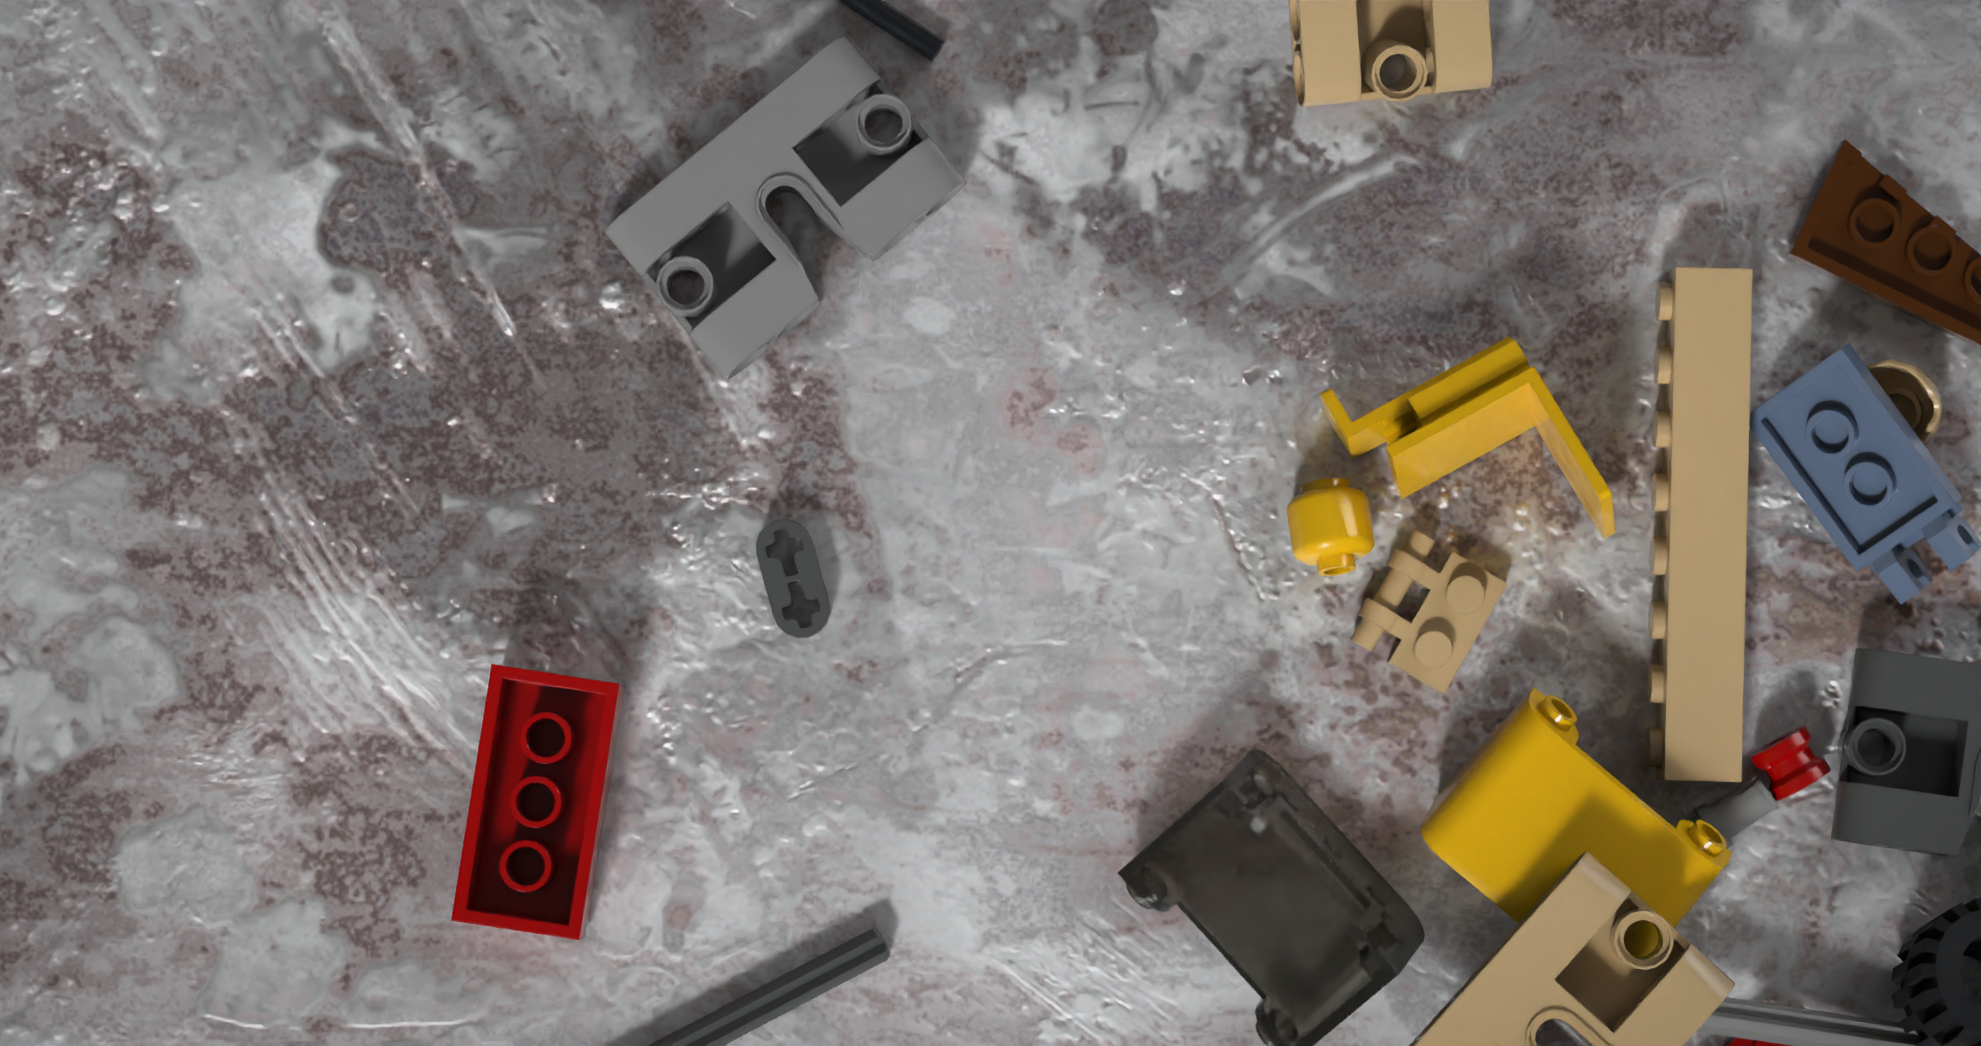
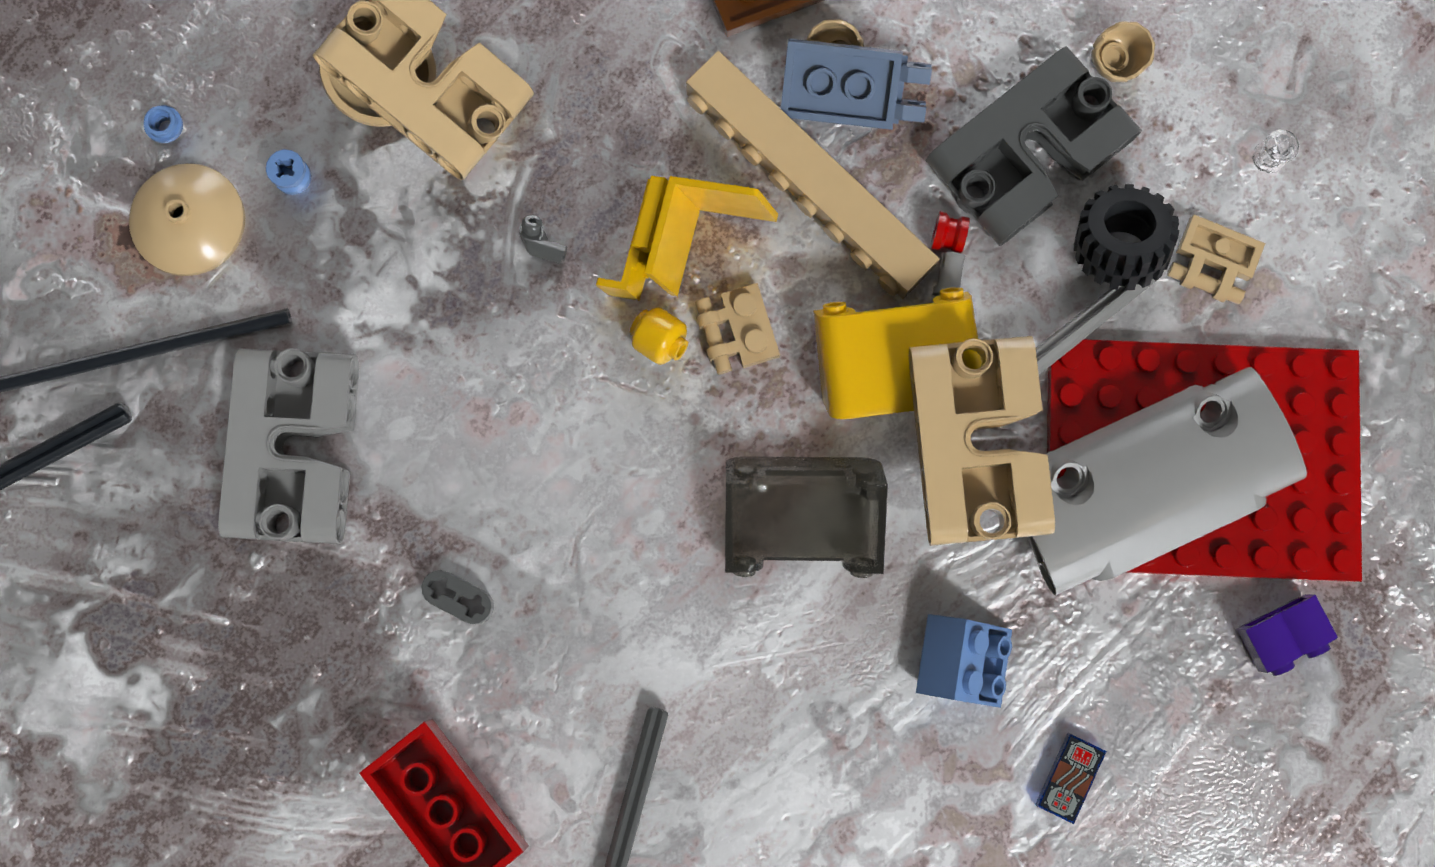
camera: 45 degrees left, 5 degrees down
none -> dark grey arm [519,215,567,264]

